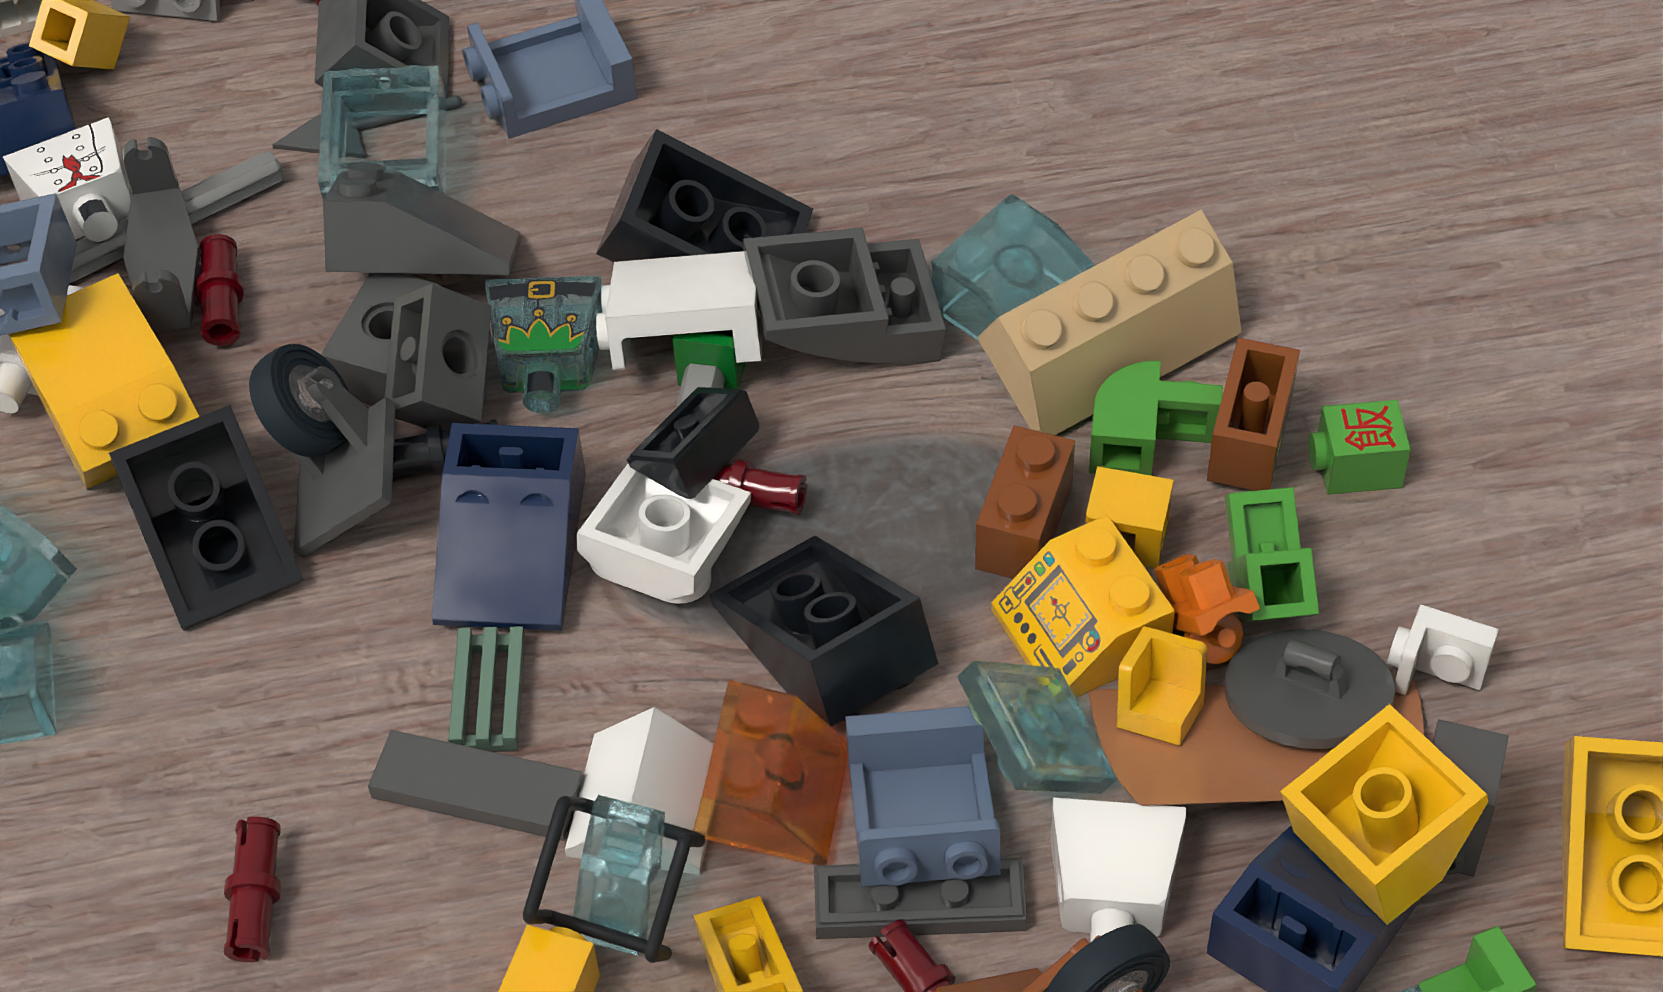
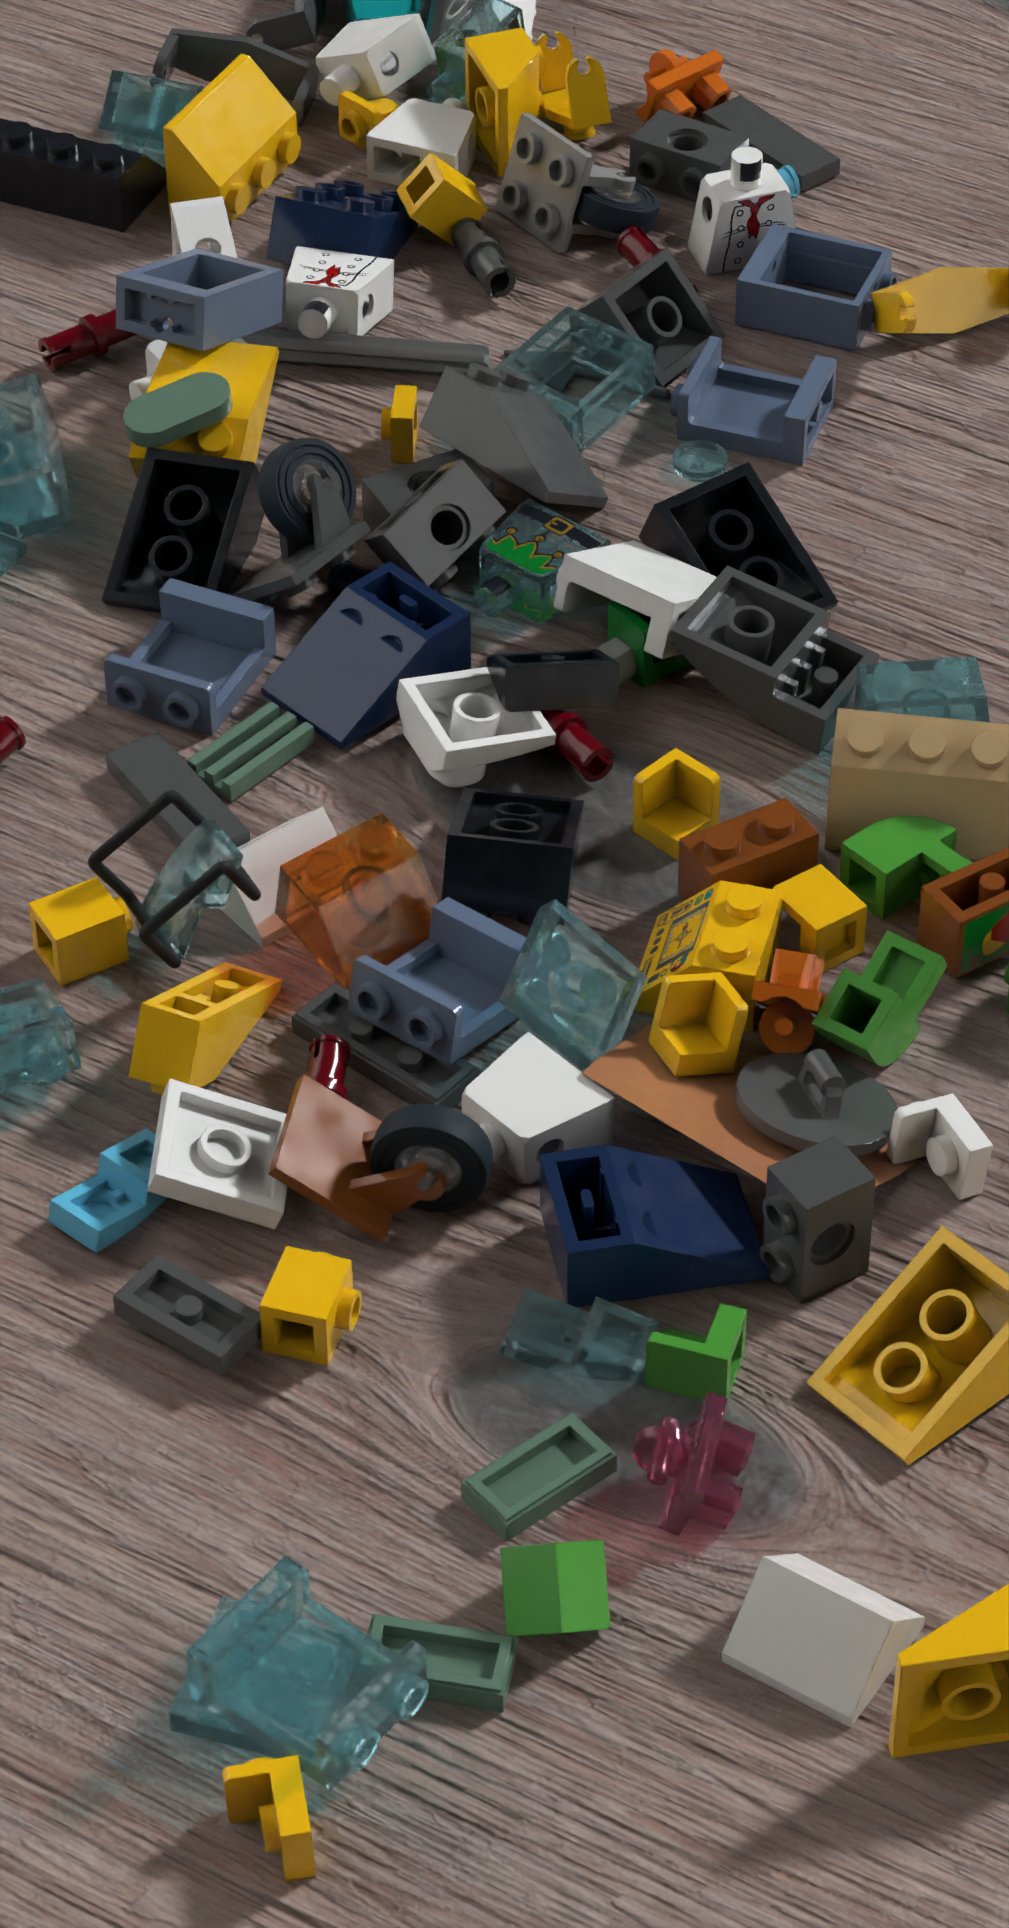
camera: 40 degrees right, 10 degrees down
dark grey piece [123,137,200,333] -> none
dark red pin [195,234,244,346] -> none
yellow slope [1280,704,1489,925] -> none
none -> sand blue panel [104,578,276,736]
none -> sand green tile [123,372,233,448]
none -> yellow plate [381,385,418,463]
none -> dark grey pin [451,217,516,298]
none -> yellow panel [632,748,721,860]
none -> clear light blue piece [672,440,728,482]

